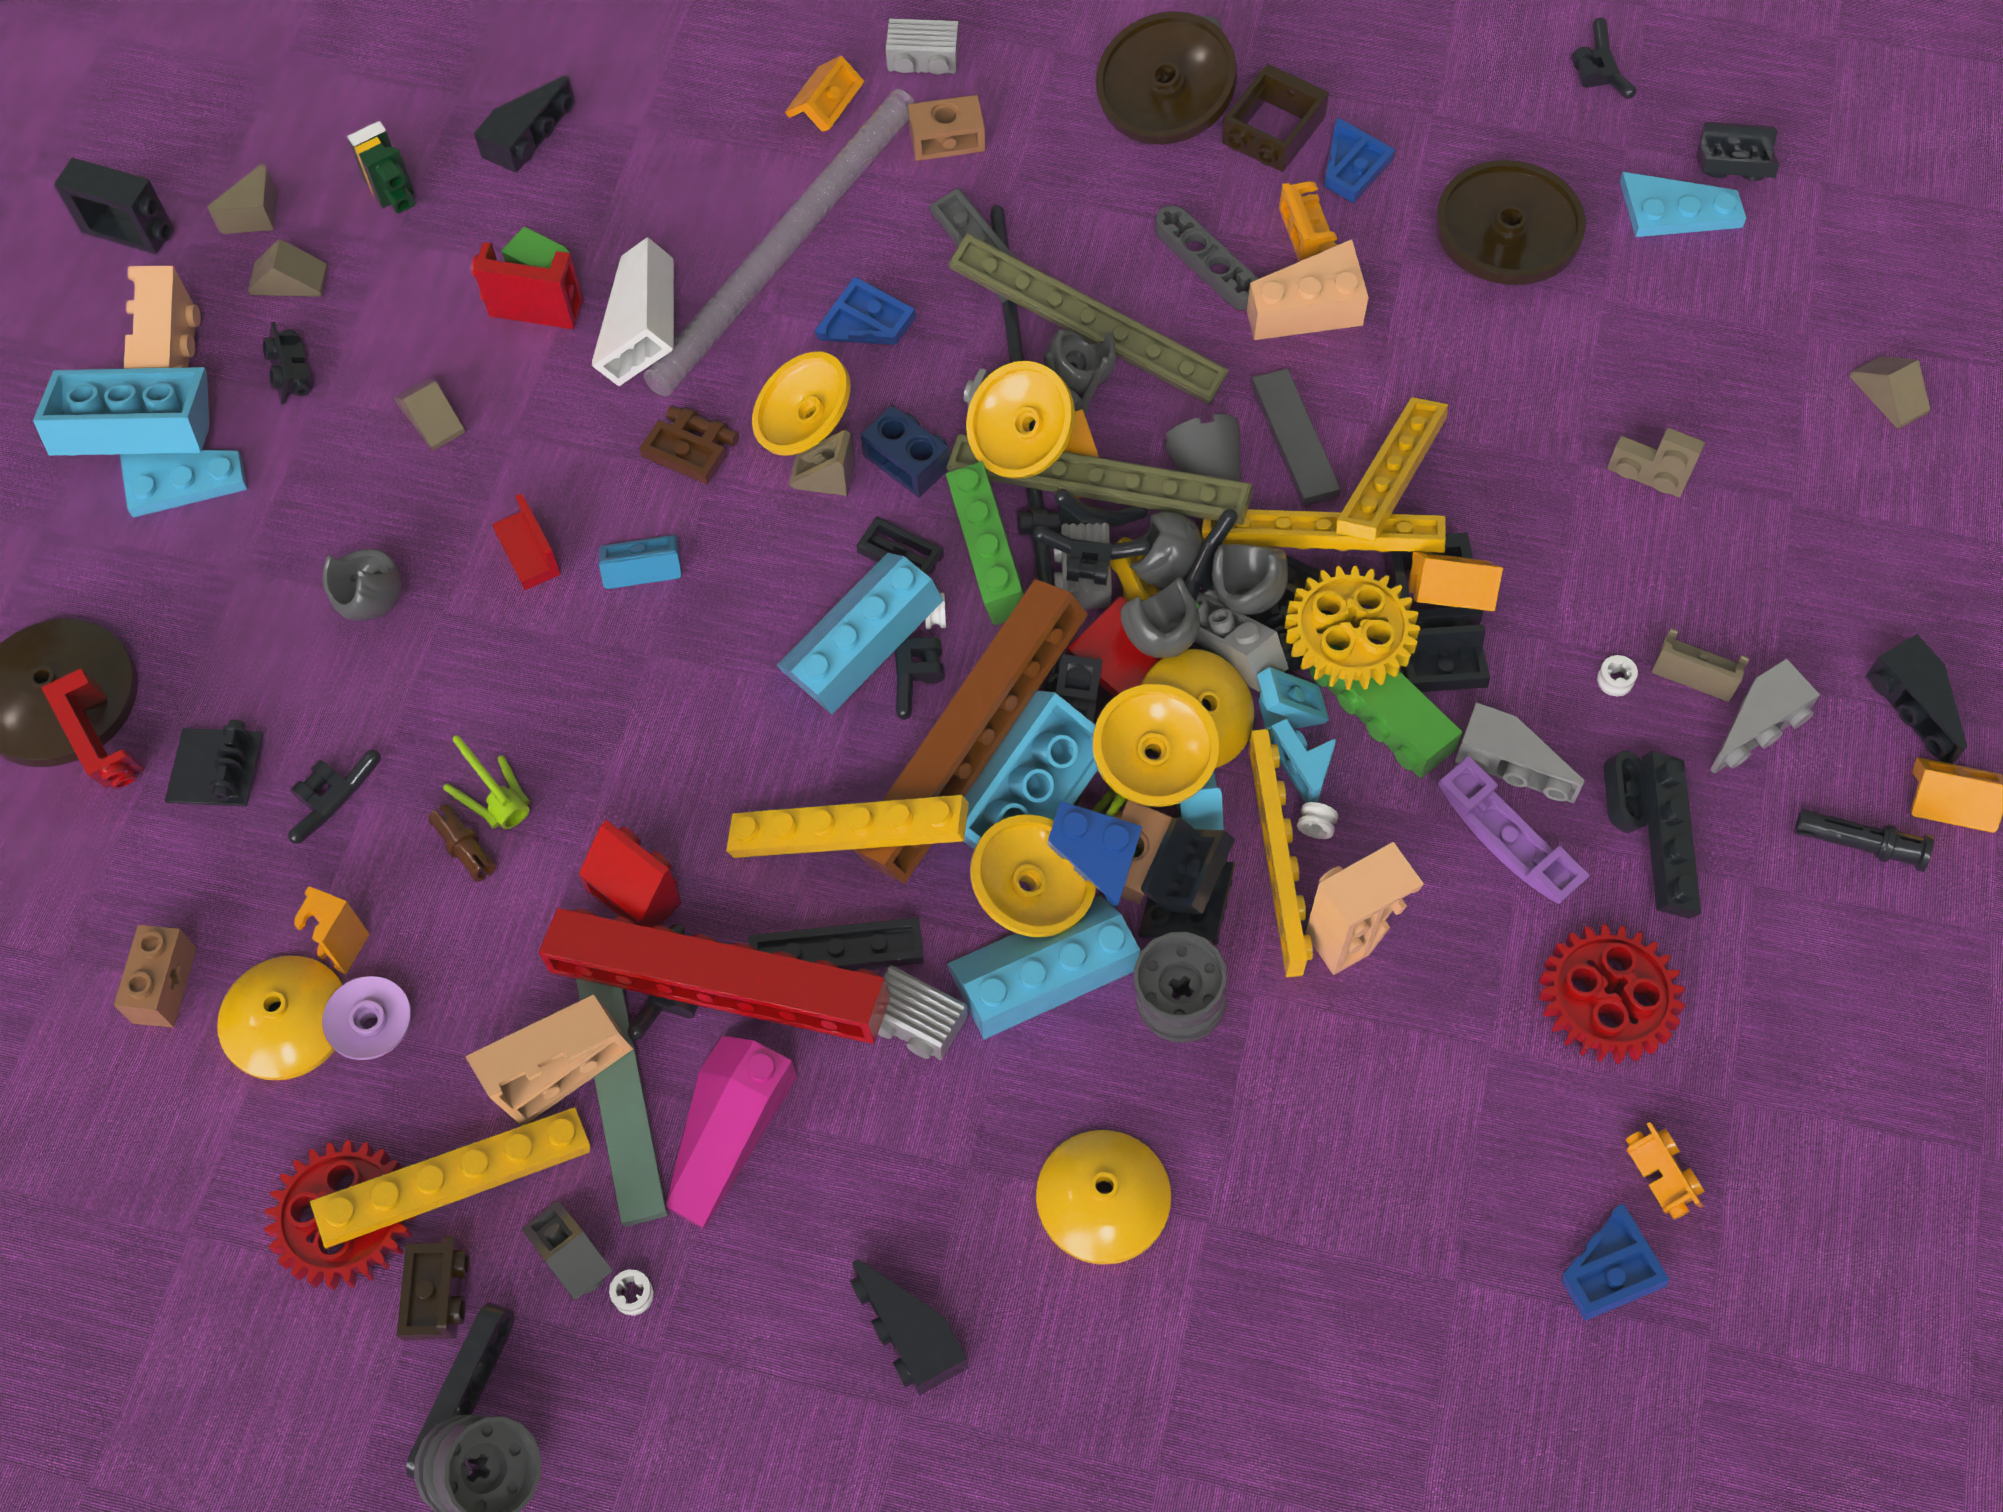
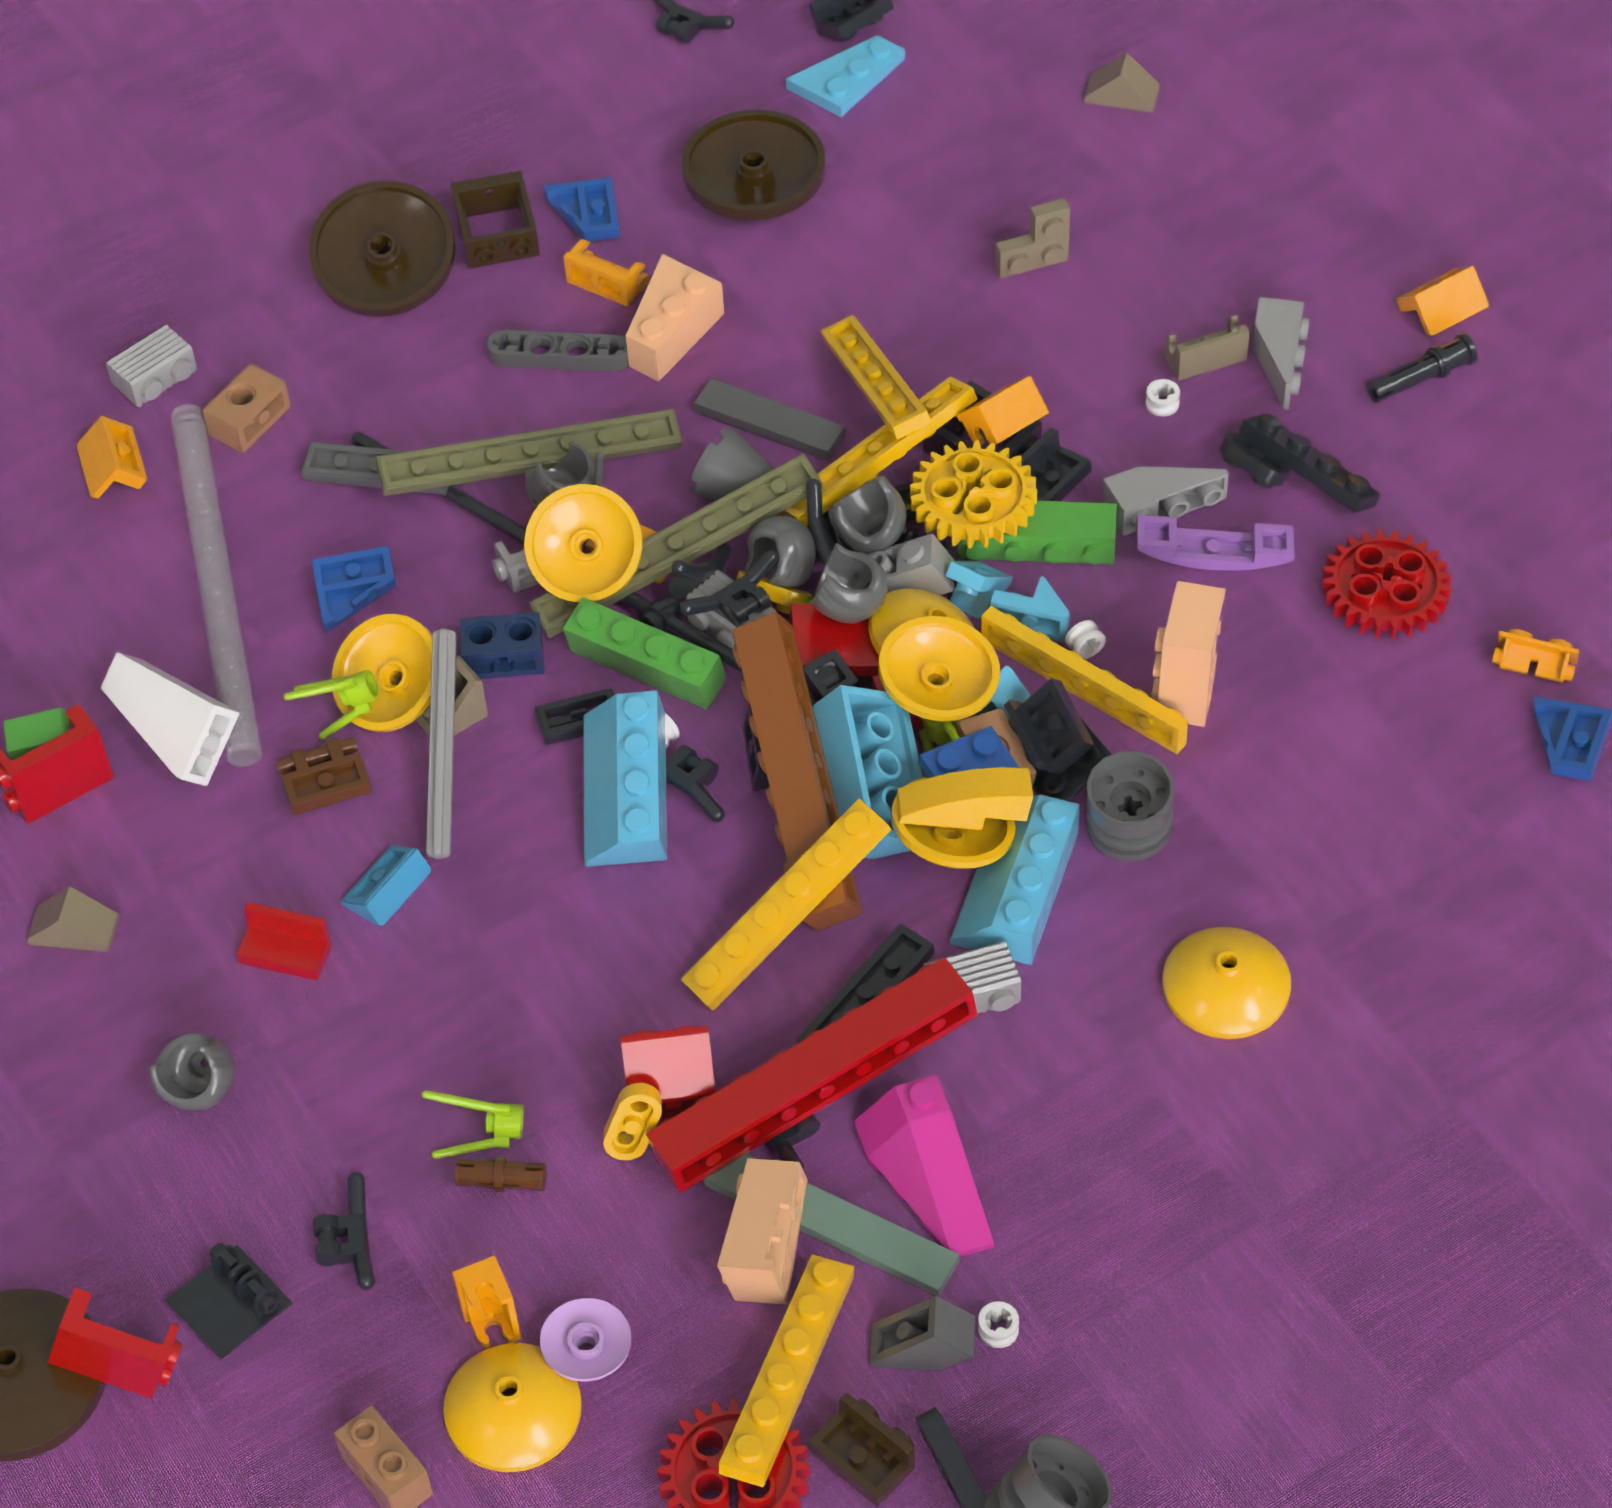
camera: 45 degrees left, 10 degrees down
black slope [849,1260,968,1396] -> none
black slope [1866,634,1967,764] -> none
none -> lime plant [283,669,379,740]
none -> light grey axle [426,628,457,859]
none -> yellow plate [603,1083,662,1160]
none -> yellow slope [896,767,1033,830]

